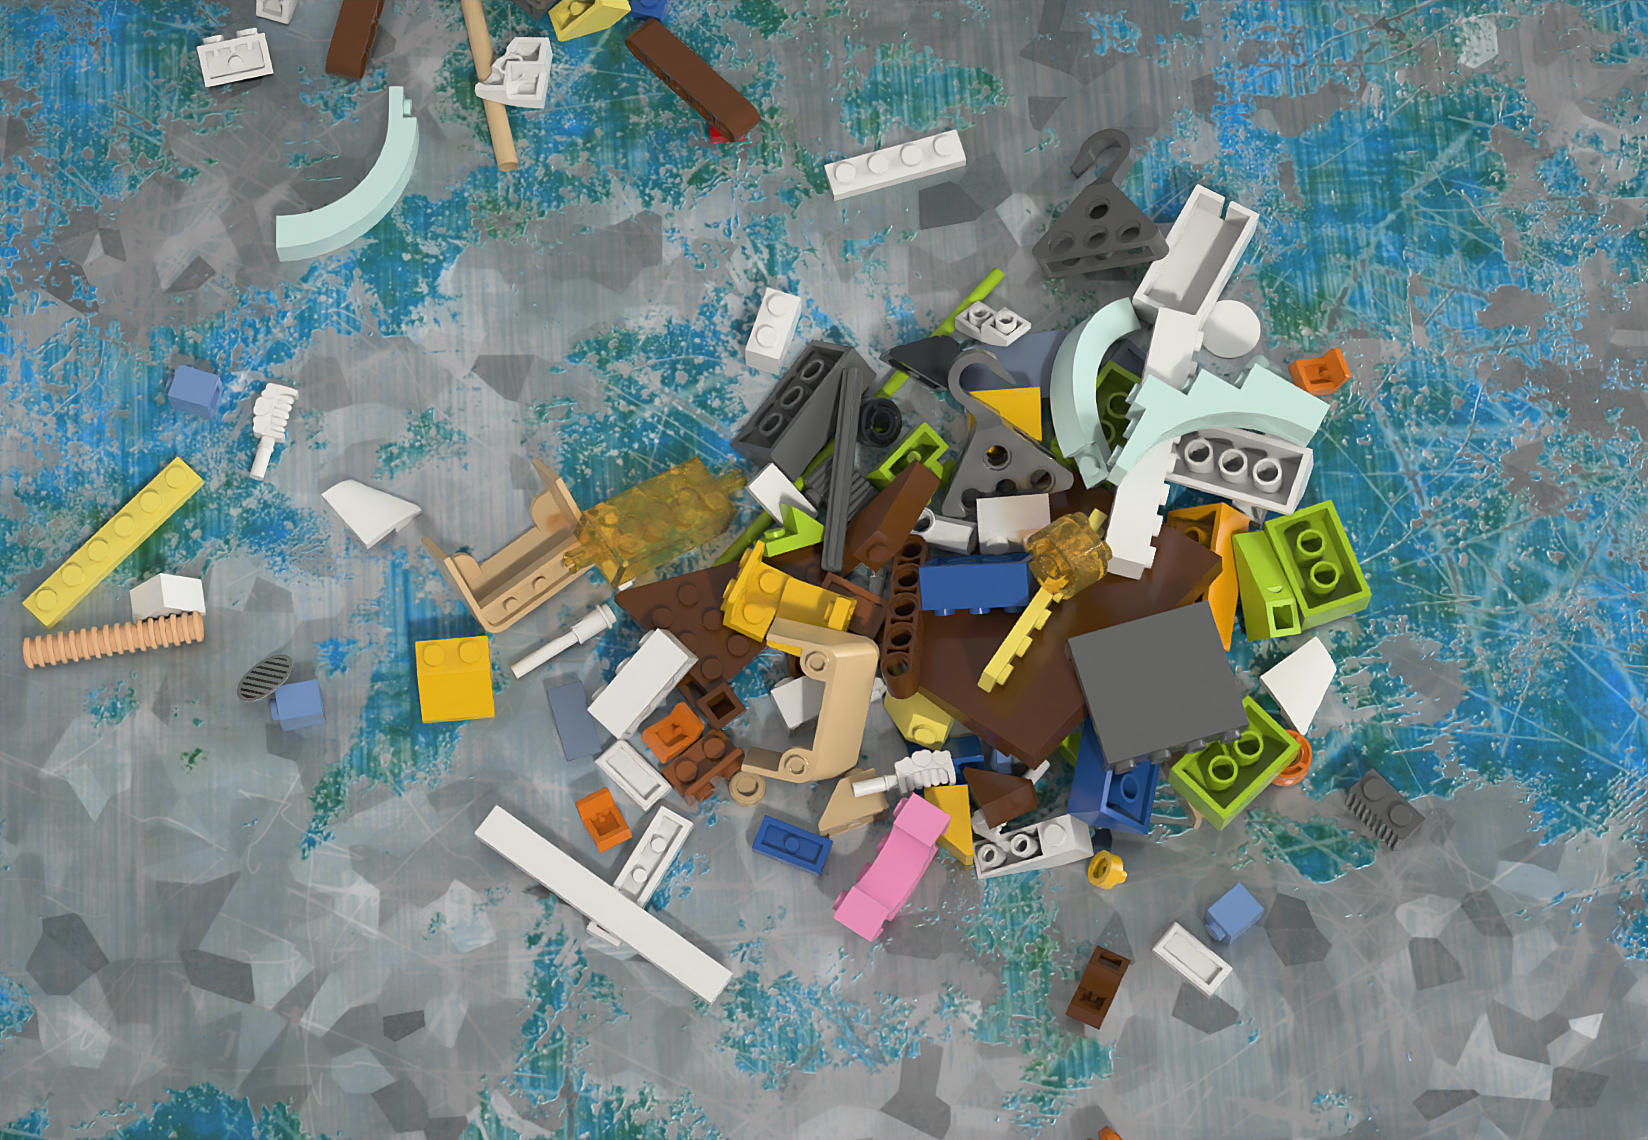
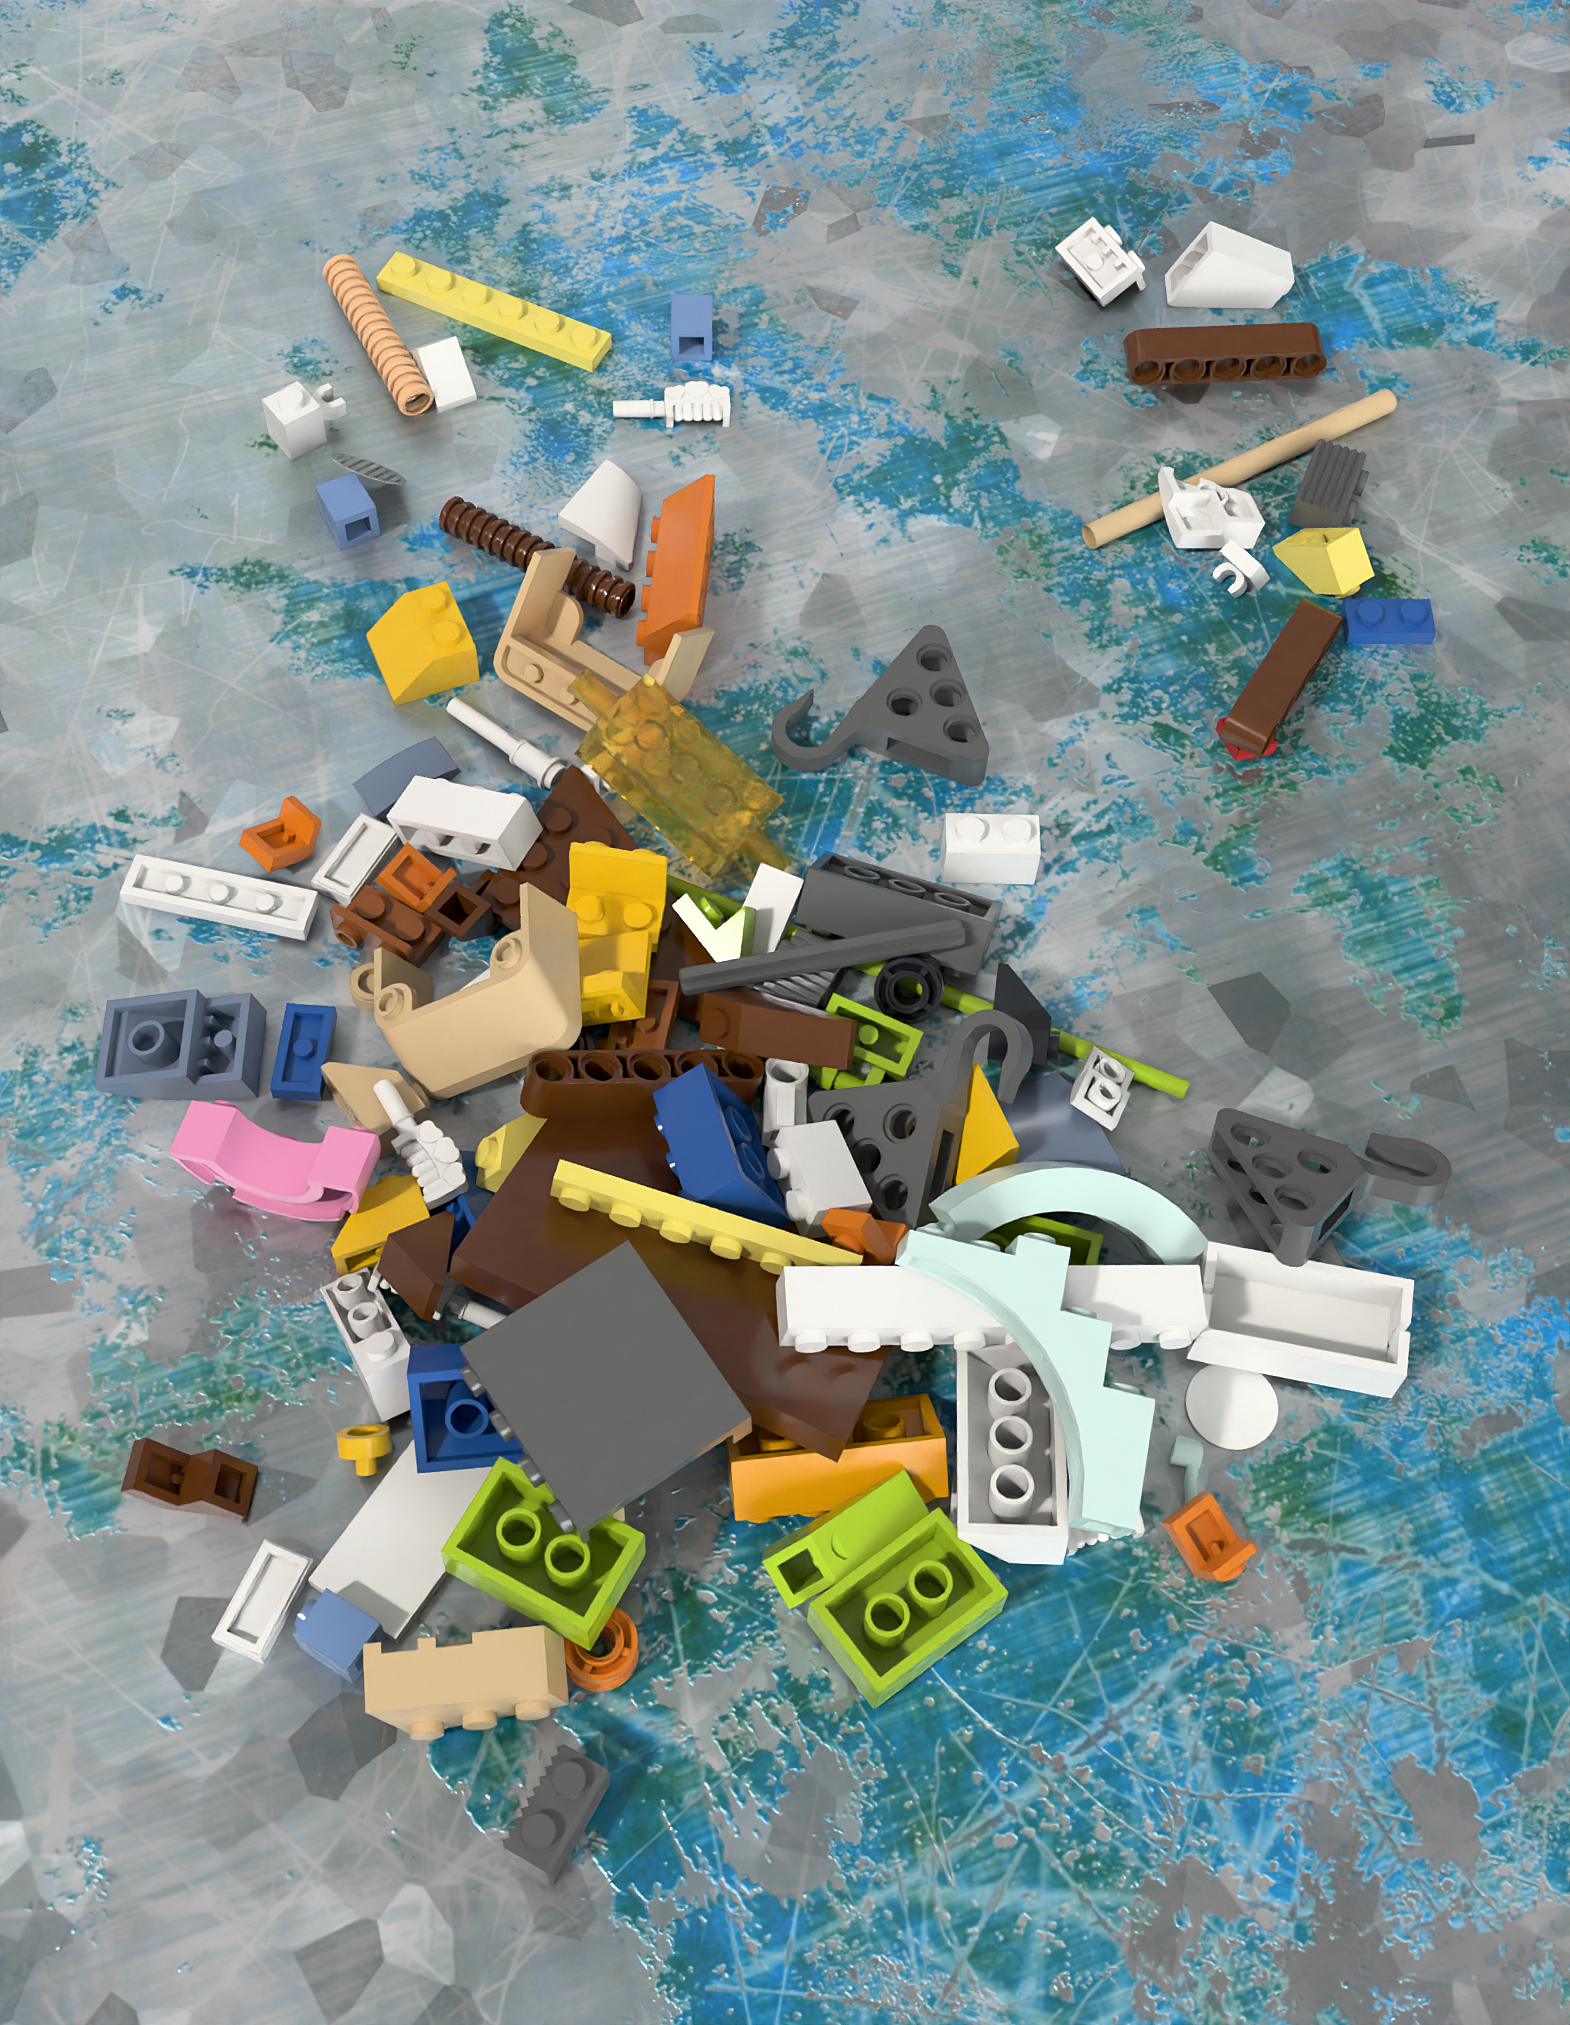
camera: 70 degrees right, 10 degrees down
light aqua arch [276,86,419,262] -> none
white tile [474,805,733,1005] -> none
white plate [824,130,966,201] -> none
clear yellow brick [1025,512,1113,600] -> none
white slope [1259,636,1336,736] -> none
none -> sand blue slope [94,989,267,1101]
none -> white brick [261,381,348,461]
none -> white tile [308,1439,520,1644]
none -> tan wedge [363,1625,569,1740]
none -> reddish brown piece [439,496,636,619]
none -> orange slope [636,474,715,666]
none -> dark grey piece [771,625,989,787]
none -> orange bracket [820,1207,909,1266]
none -> white tile [1212,538,1270,598]

